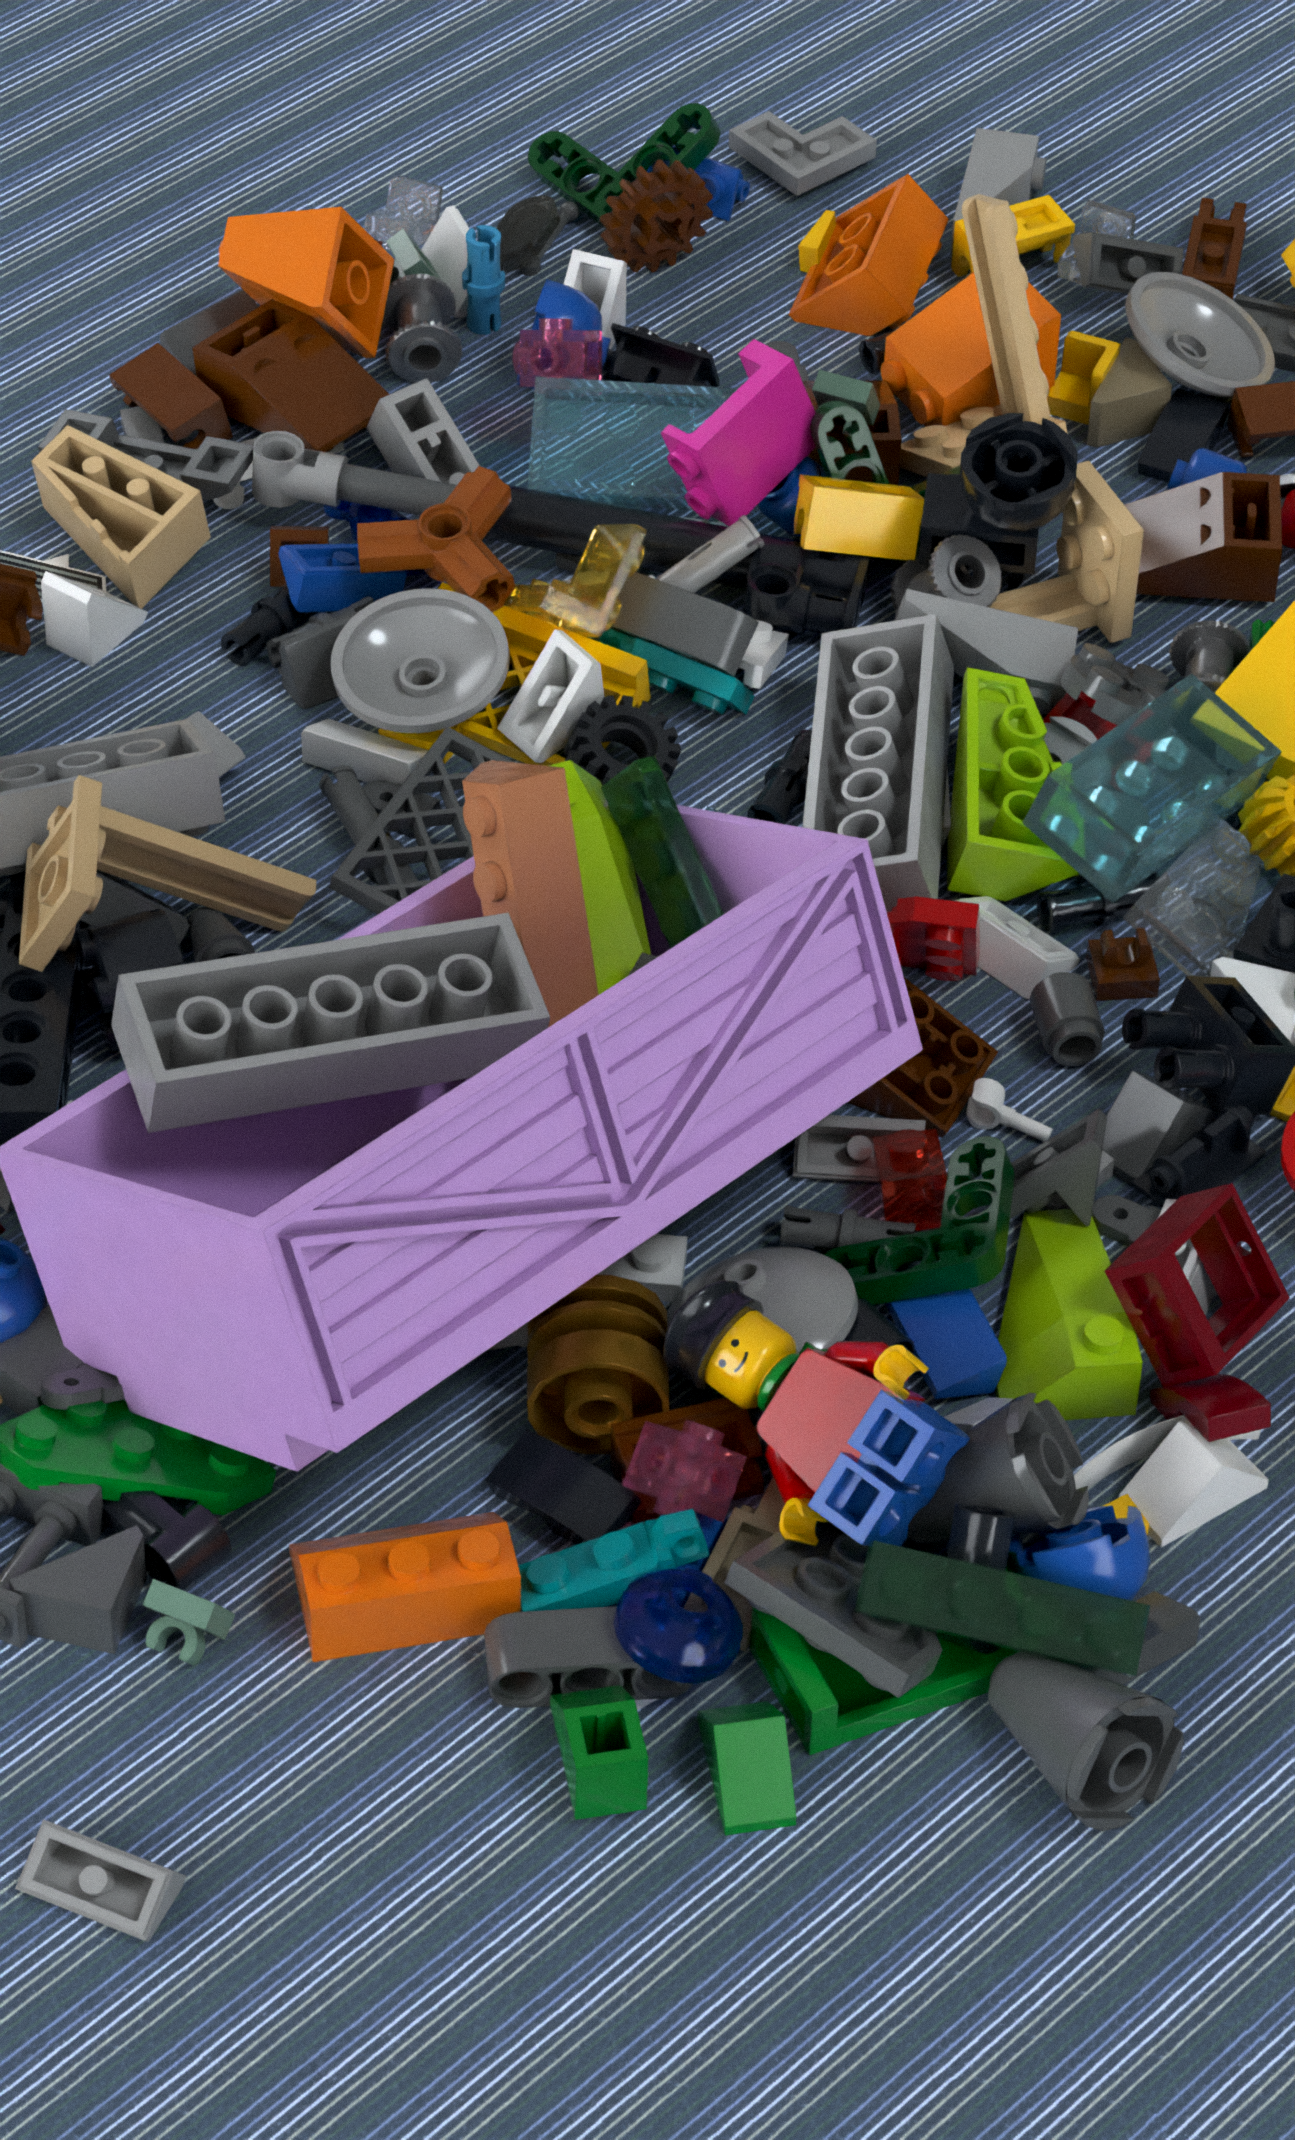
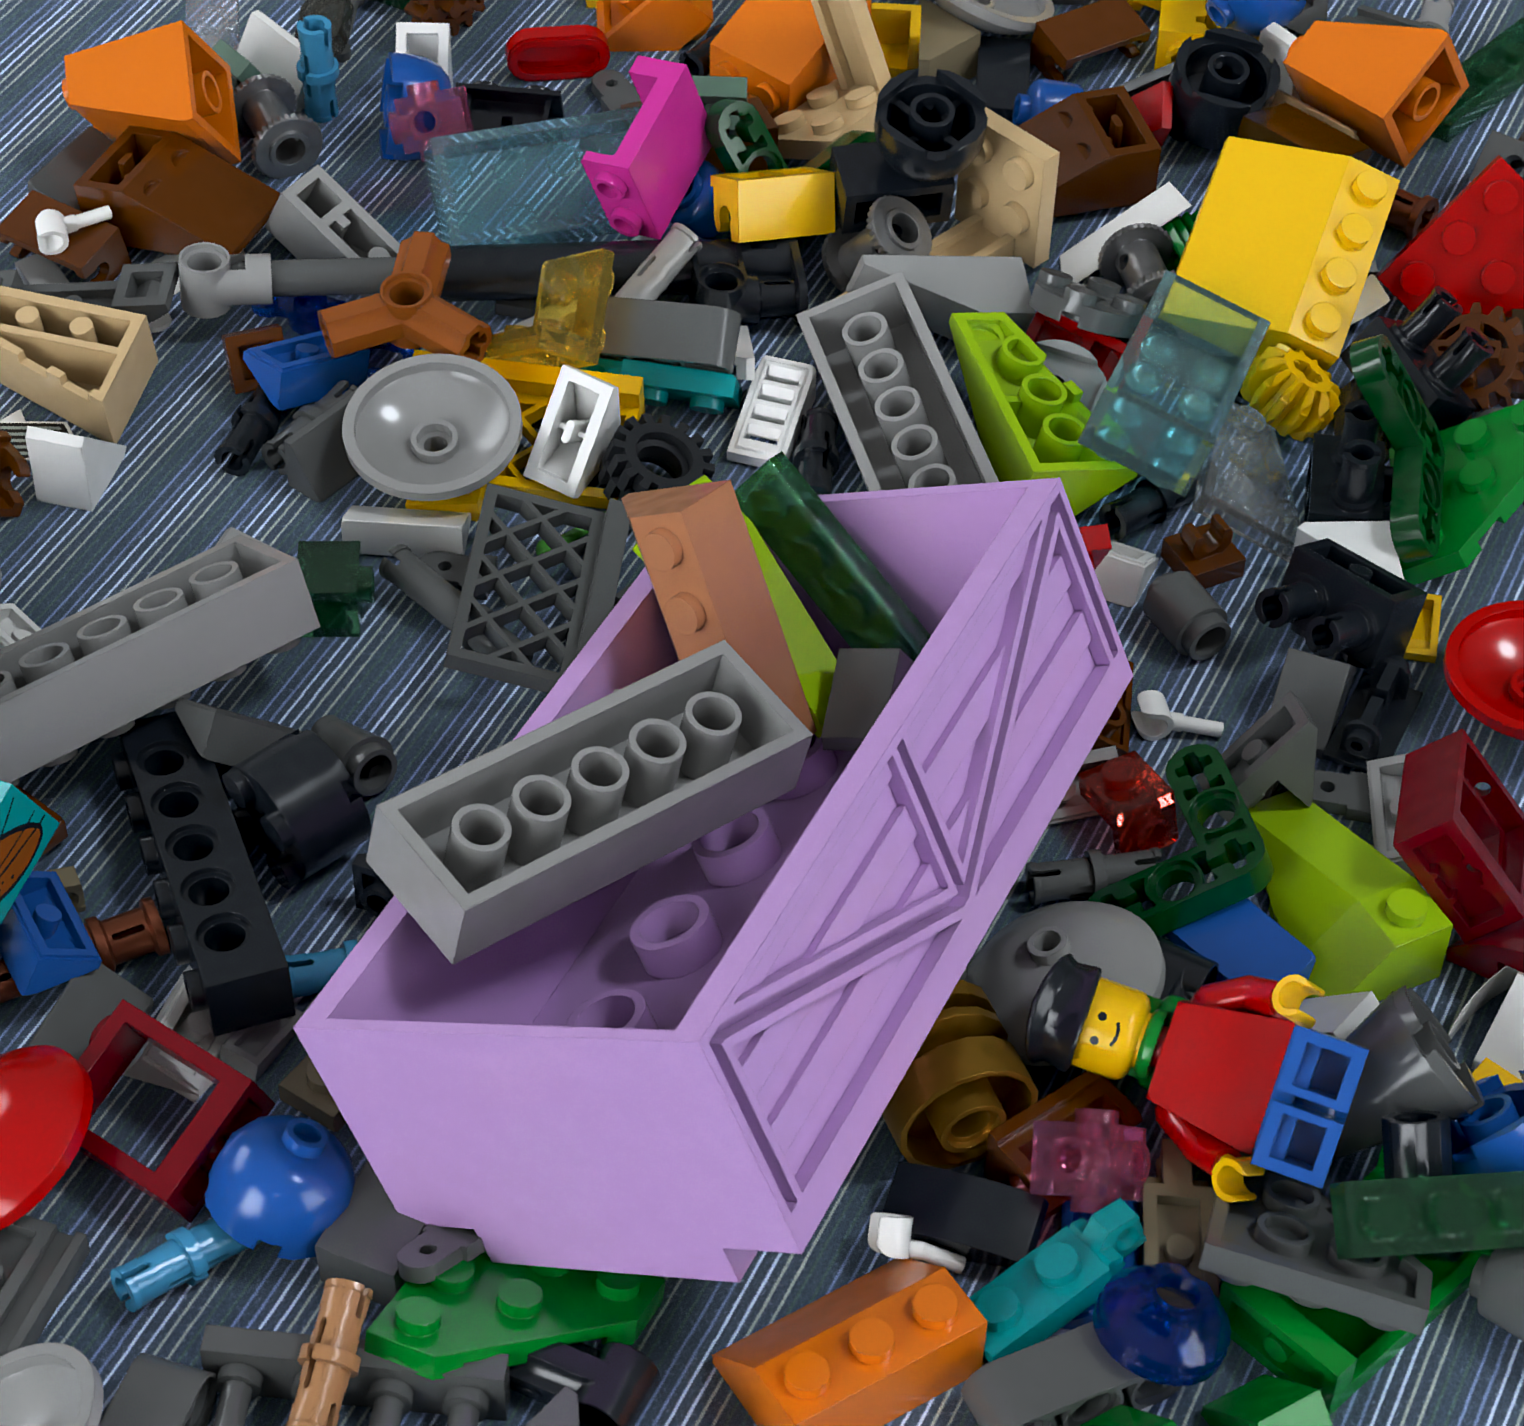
camera: 20 degrees left, 0 degrees up
tan bracket [19,775,317,972] -> none
none -> white hand [35,205,113,255]
none -> clear green brick [297,541,375,637]
none -> red tile [505,25,610,81]
none -> white slope [727,355,817,472]
none -> white hand [868,1212,966,1274]
none -> white sticker [1060,182,1192,283]

